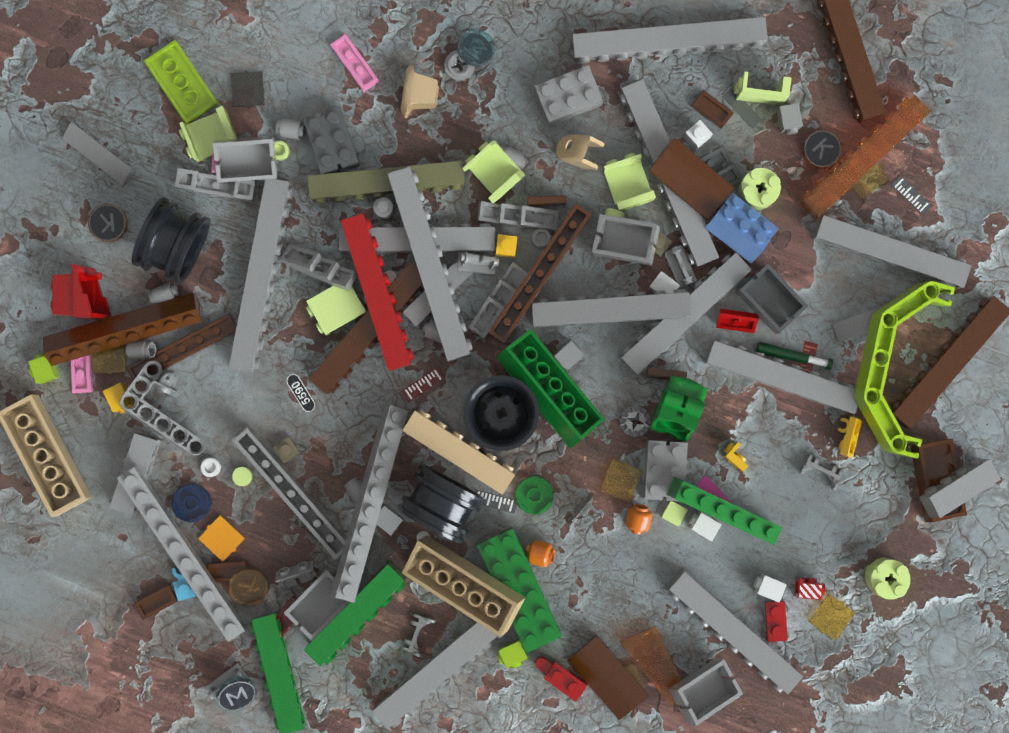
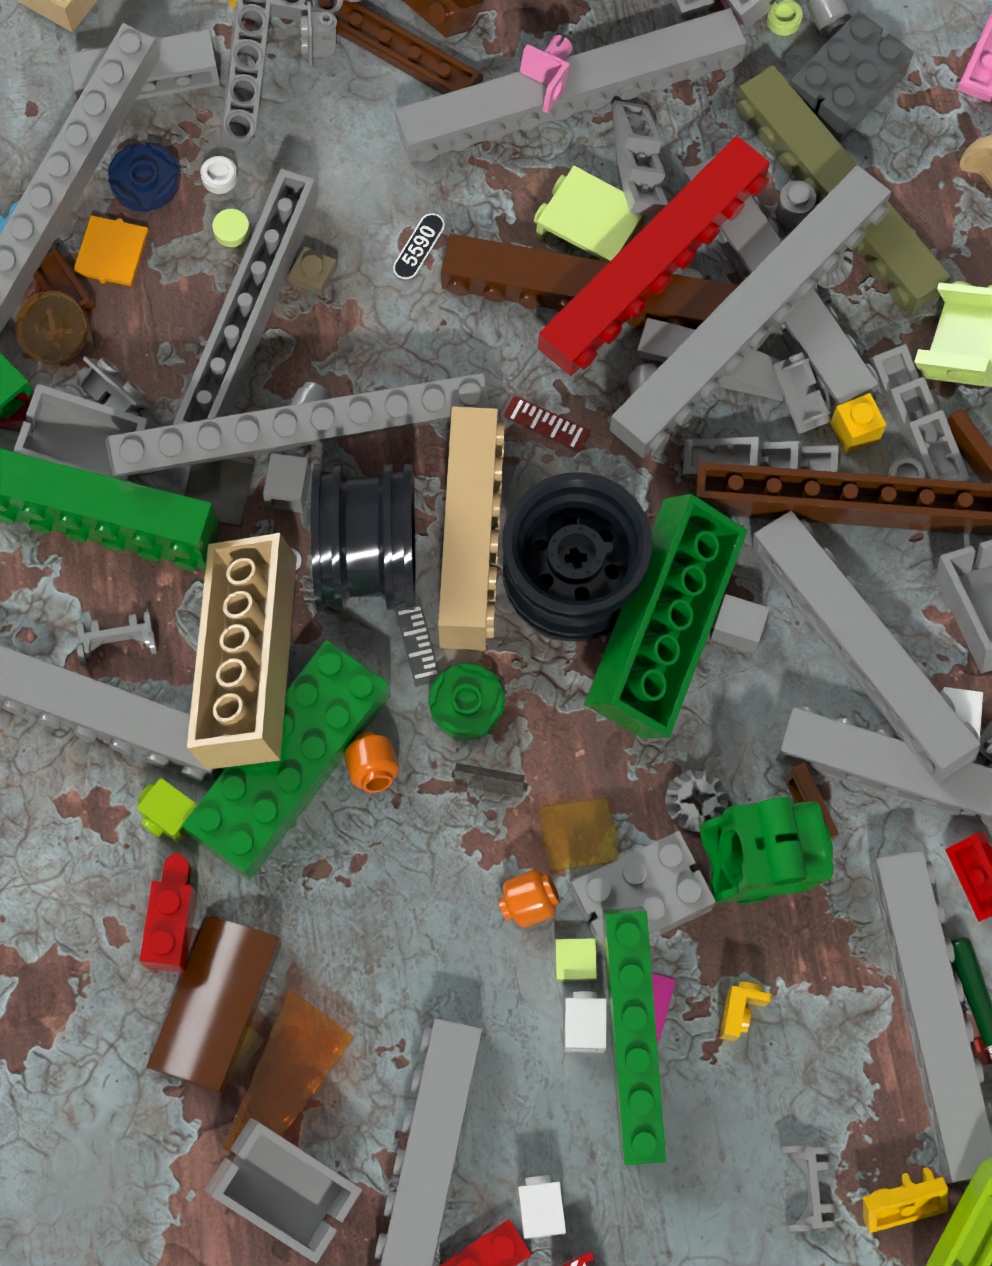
camera: 60 degrees right, 15 degrees down
none -> bright pink bracket [520,35,572,114]

